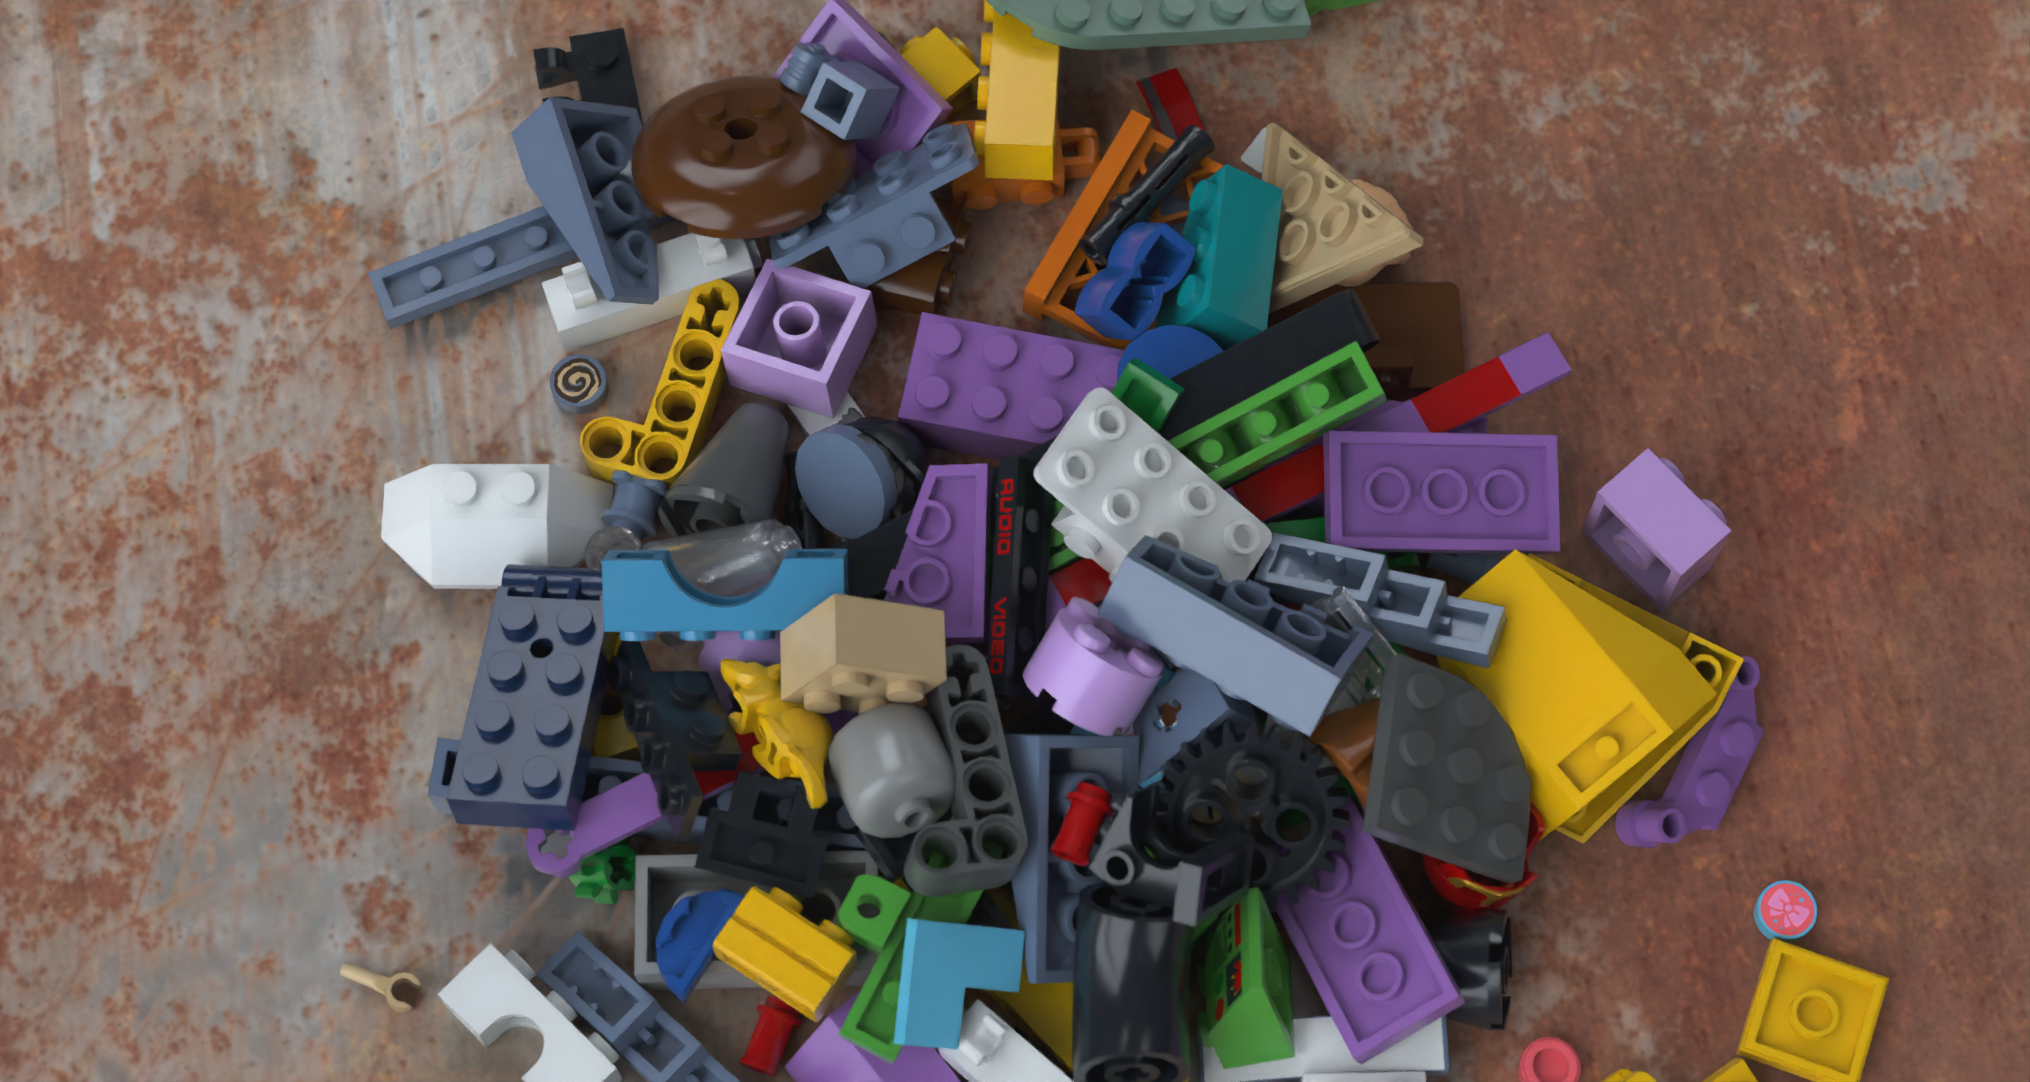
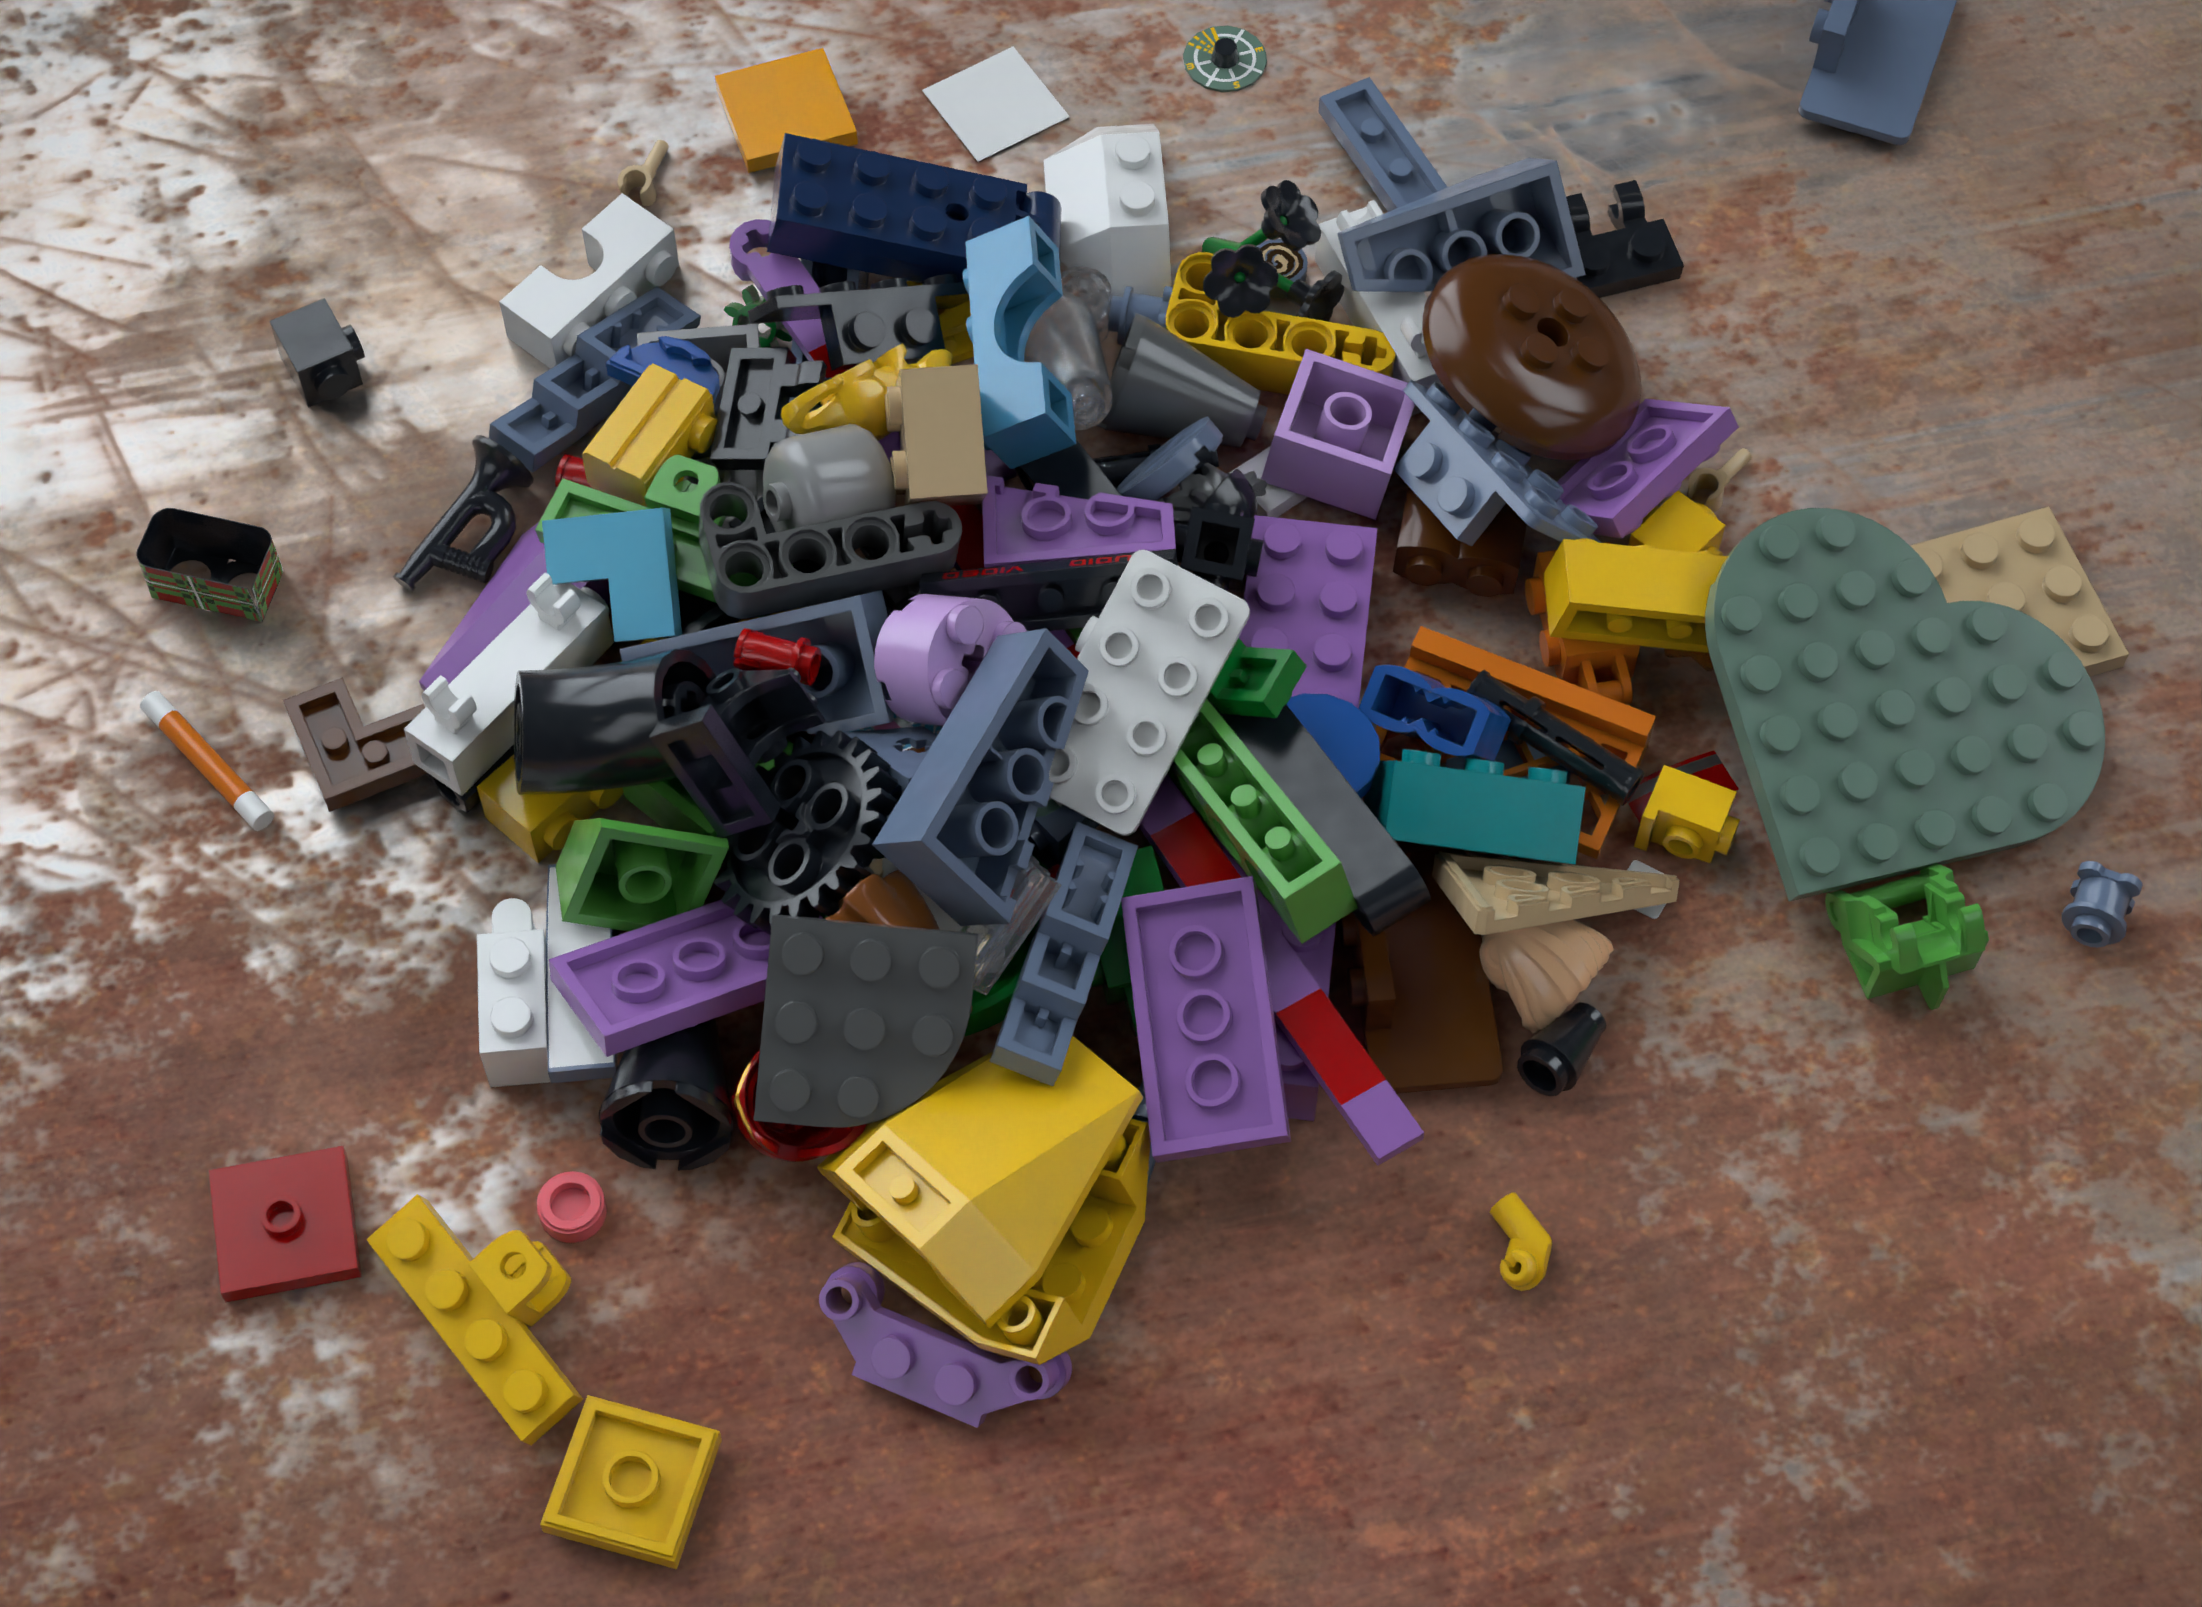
camera: 85 degrees right, 10 degrees down
sand blue brick [780,42,900,140] -> none
lavender brick [1581,448,1732,612] -> none
tile [1753,880,1817,943] -> none
none -> light orange tile [715,48,858,173]
none -> white sticker [922,46,1070,162]
none -> black brick [1175,503,1264,592]
none -> sand green piece [1183,25,1267,92]
none -> black plant [1202,180,1344,322]
none -> yellow arm [1490,1192,1552,1291]
none -> black cone [1517,1002,1606,1096]
none -> yellow brick [1634,765,1740,864]

